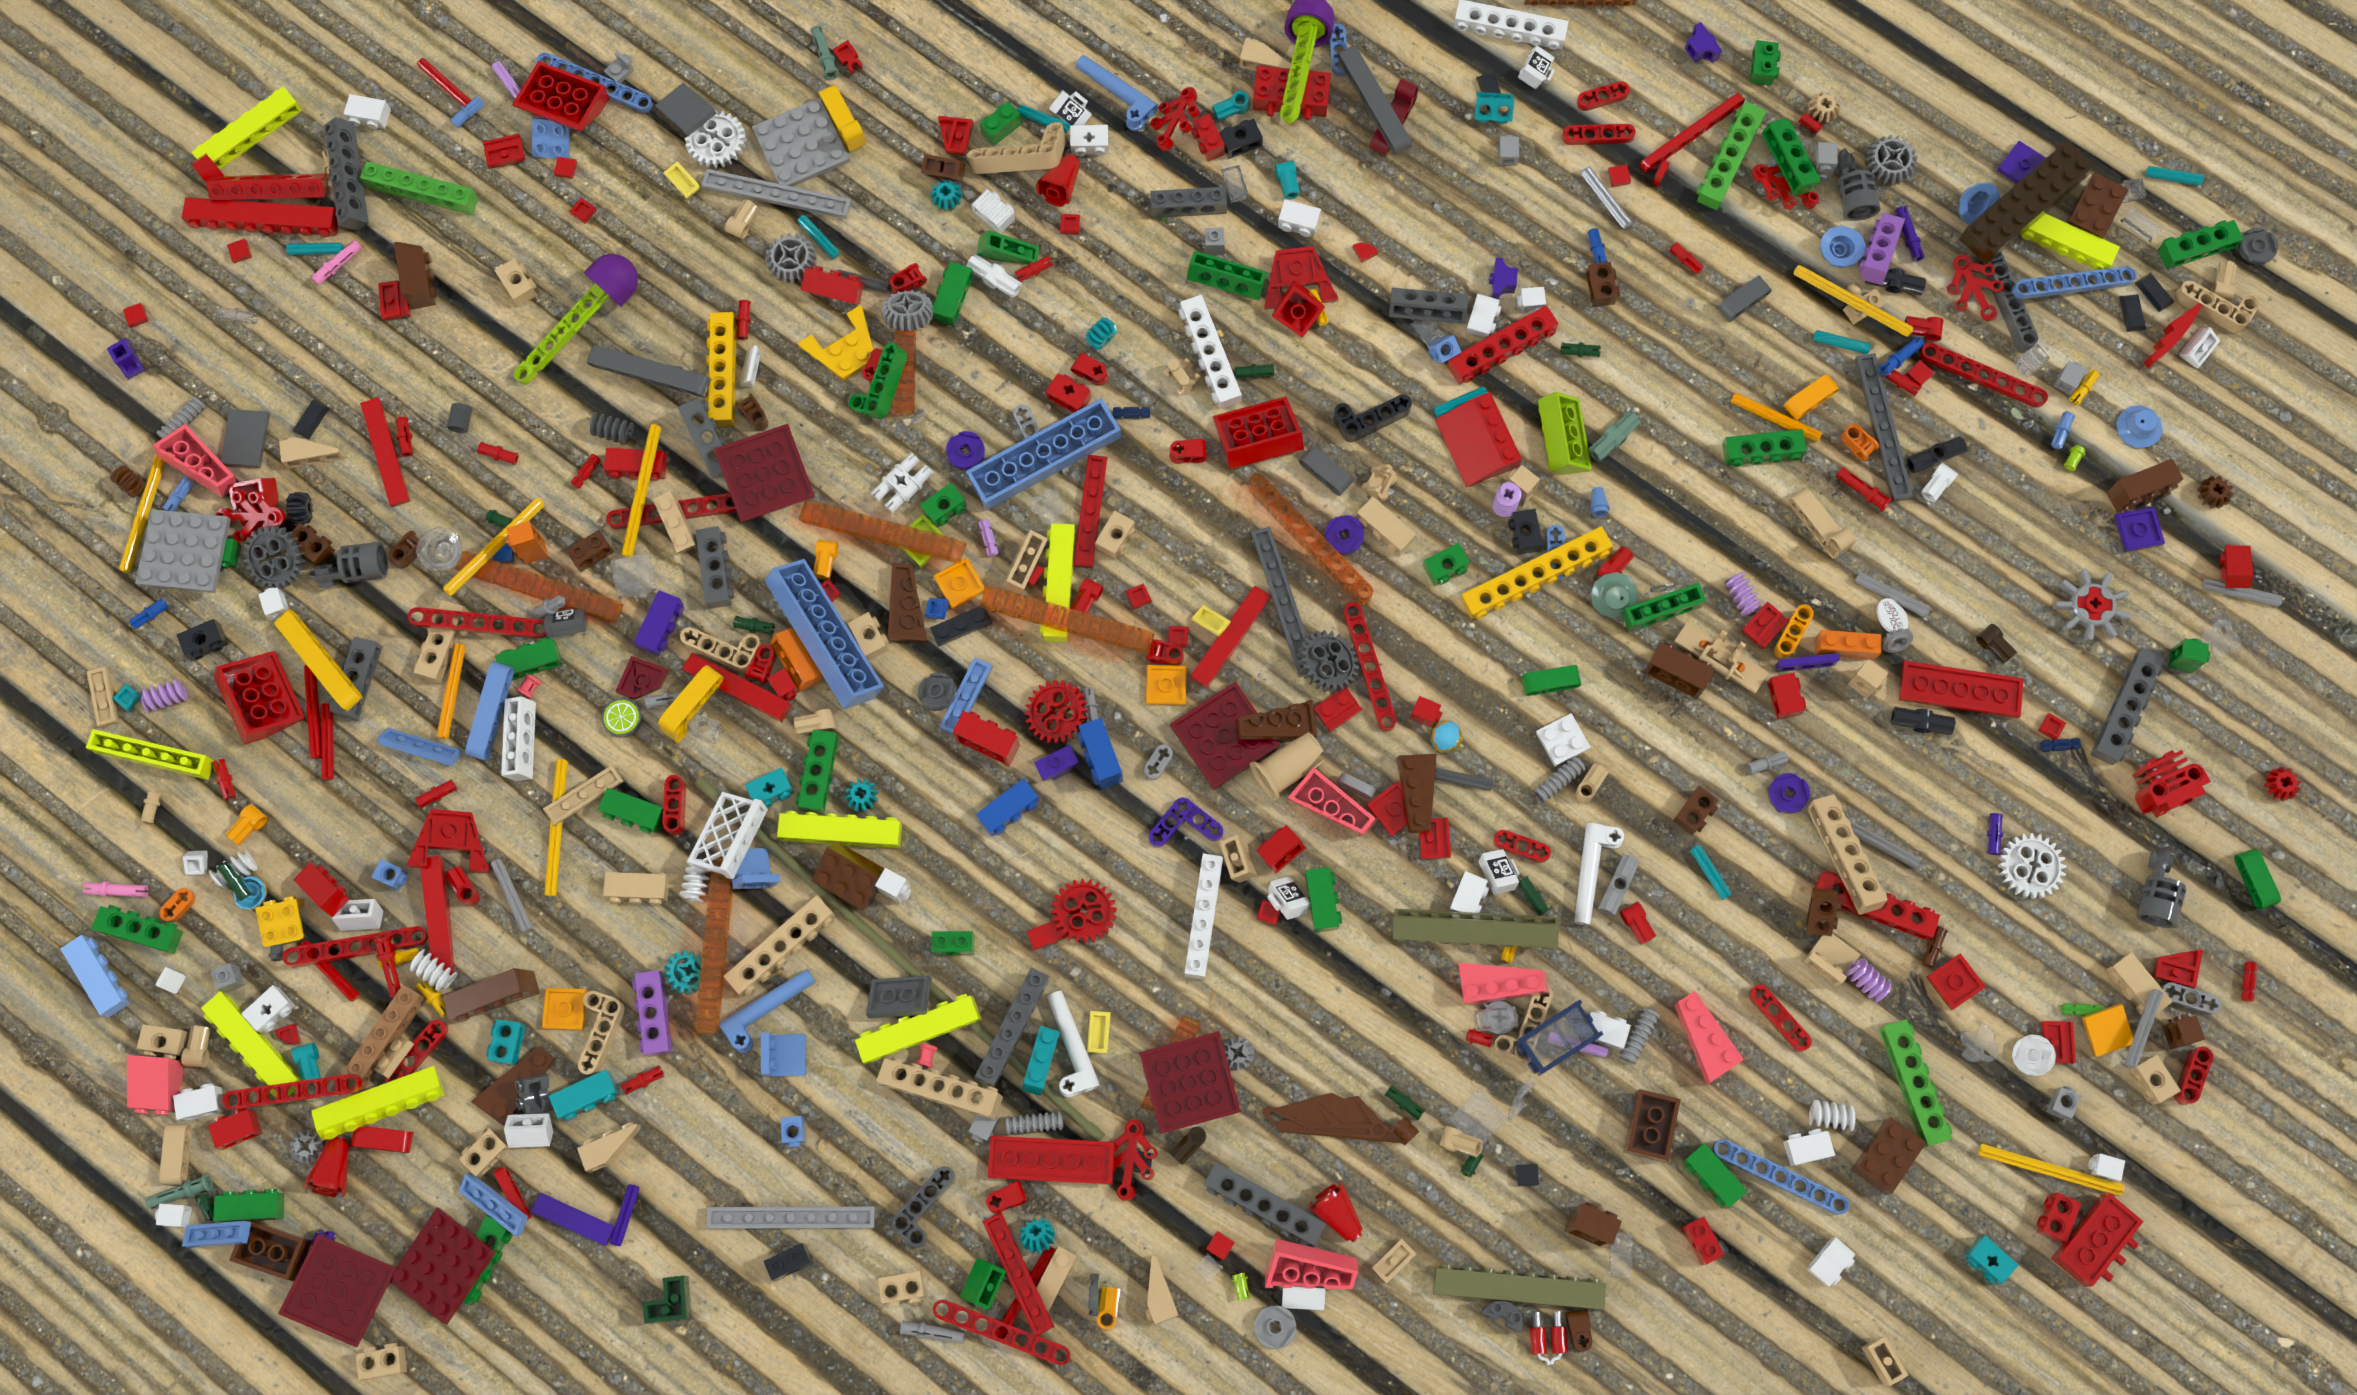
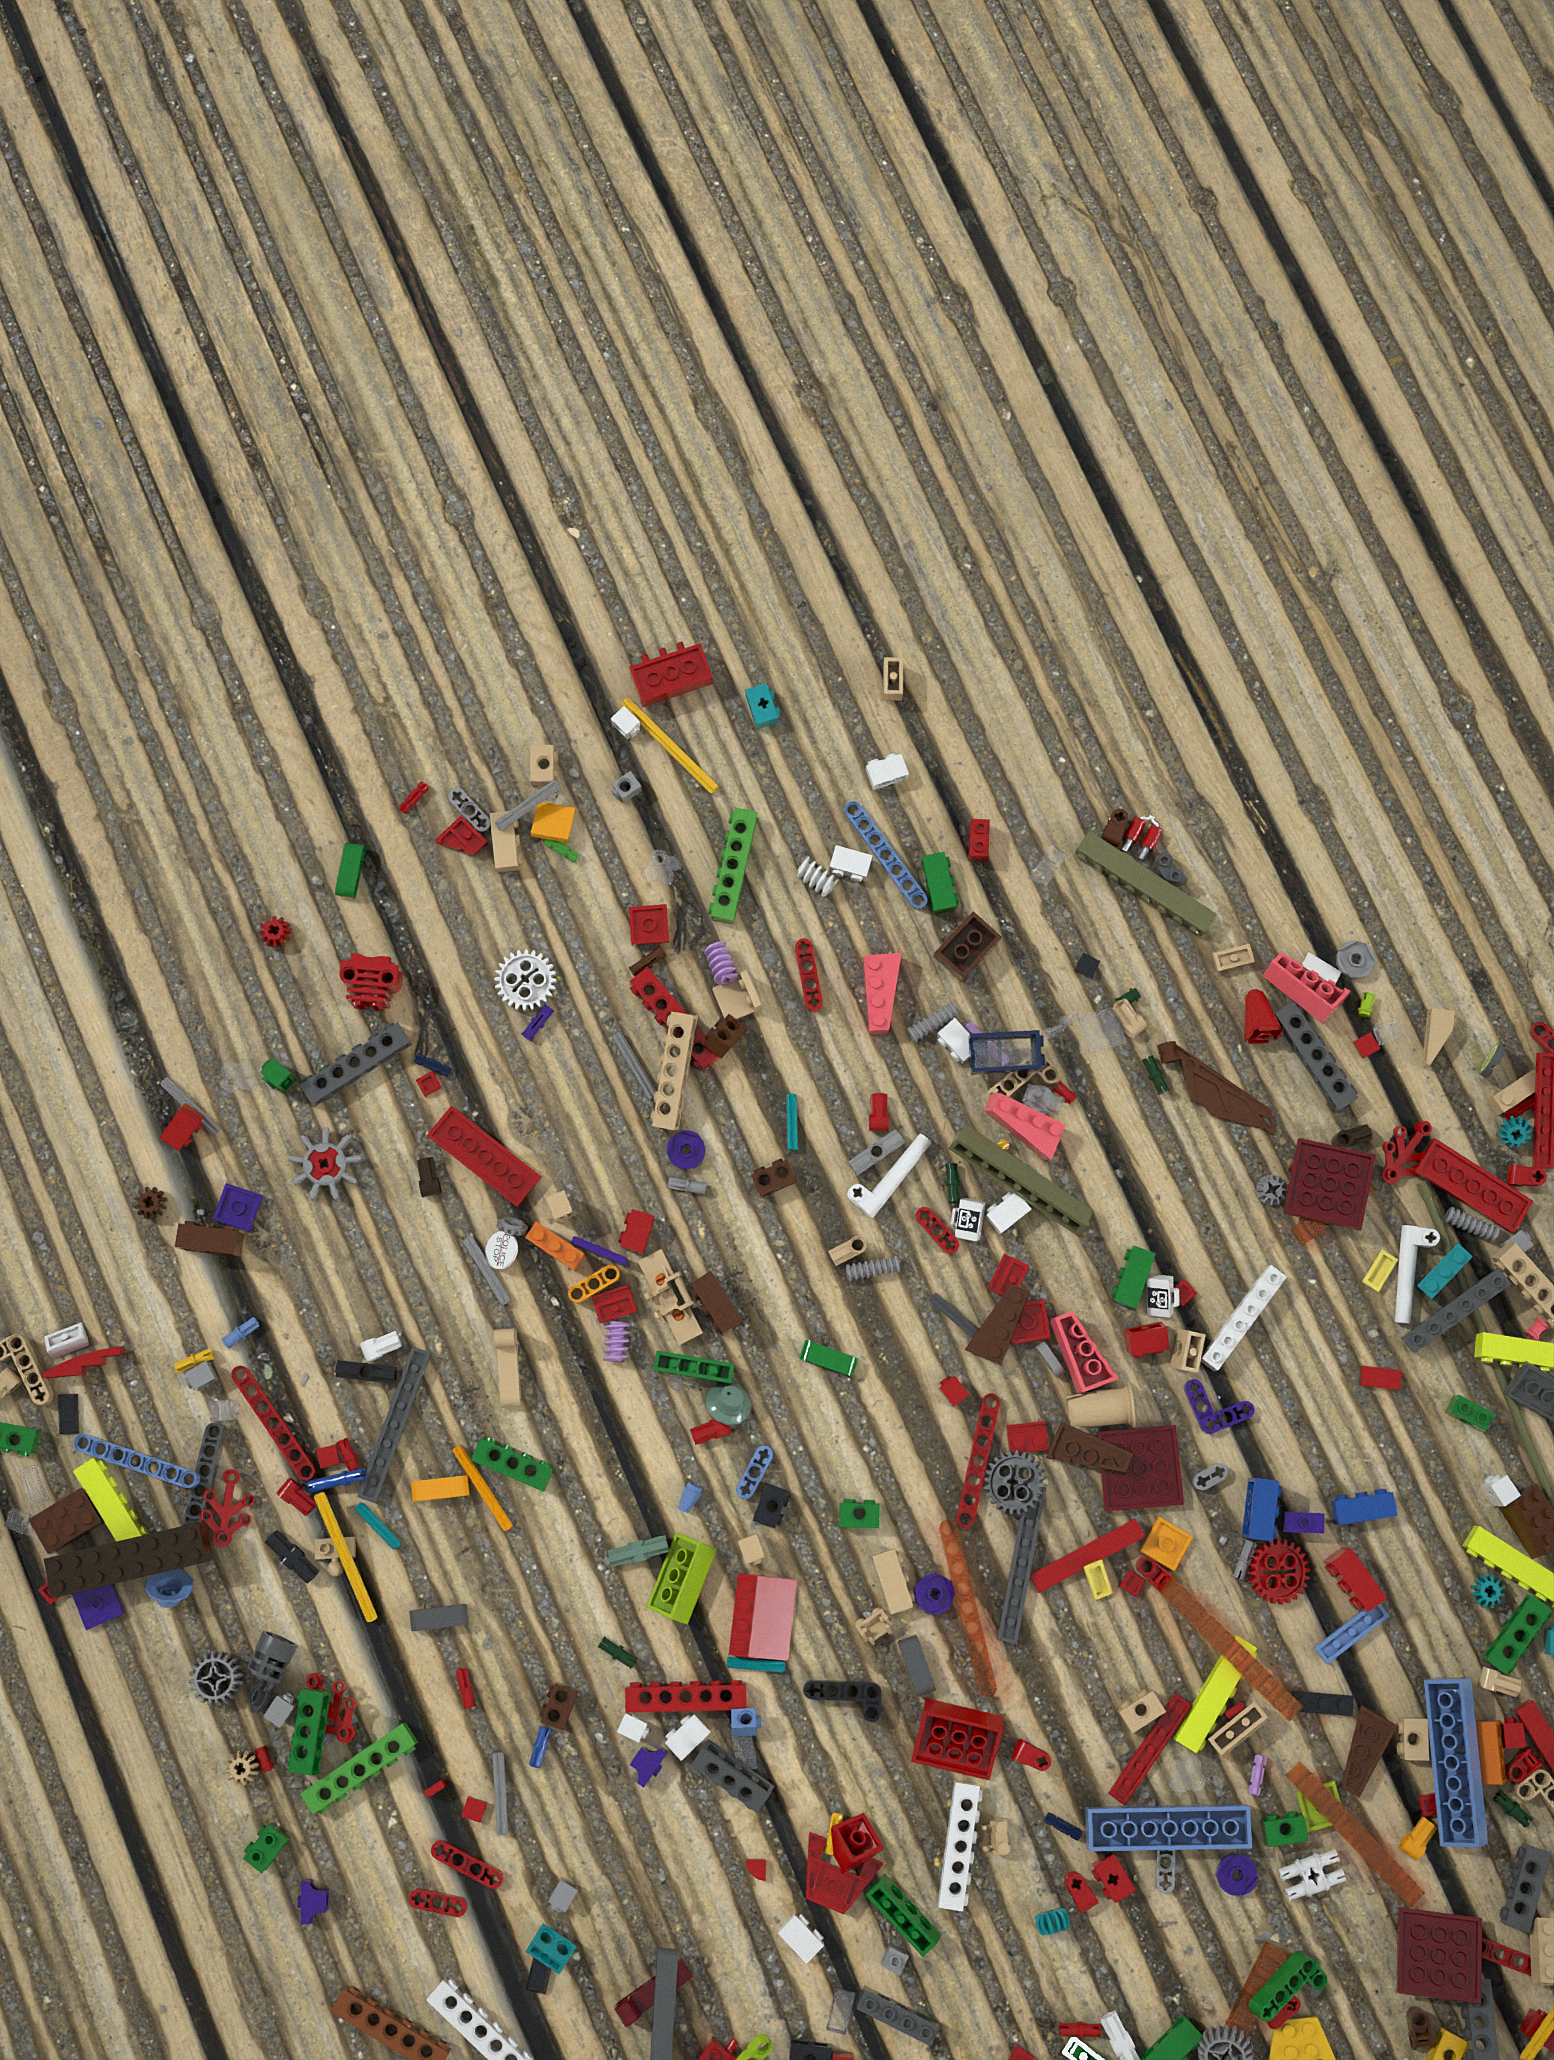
camera: 155 degrees left, 5 degrees up
dark grey tile [918,672,957,711] -> none
blue tile [925,598,949,620] -> none
light orange tile [933,557,986,610] -> none
red gear [1051,878,1117,944] -> none
red piece [1070,578,1104,619] -> none
light orange piece [1097,1287,1120,1331] -> none
red tile [1126,583,1152,610] -> none
dark green pin [1234,364,1274,379] -> none
teal piece [1275,160,1300,200] -> none
medium azure hair [1431,721,1463,753] -> none
yellow brick [1461,526,1613,620] -> none
lavender piece [1493,482,1521,517] -> none
white piece [1518,46,1555,89] -> none
white plate [1536,713,1591,767] -> none
reddish brown brick [1564,1202,1622,1248] -> none
red beam [1640,93,1745,173] -> none
medium blue hat [1819,225,1866,268] -> none
red pin [1835,467,1893,512] -> none
orange piece [1840,424,1879,461] -> none
reddish brown brick [1851,1117,1927,1195] -> none
medium lavender brick [1859,213,1905,285] -> none
black piece [1891,707,1956,735] -> none
dark purple pin [1895,206,1925,262] -> none
white tile [2012,1034,2056,1077] -> none
red brick [2037,1192,2081,1243] -> none
red plate [2041,1021,2076,1064] -> none
lime pin [2064,445,2085,471] -> none
medium blue hat [2116,405,2163,449] -> none
black tile [2119,294,2146,332] -> none
dark grey cylinder [2137,847,2186,928] -> none
reddish brown brick [2162,1013,2205,1050] -> none
red beam [2174,1046,2213,1105] -> none

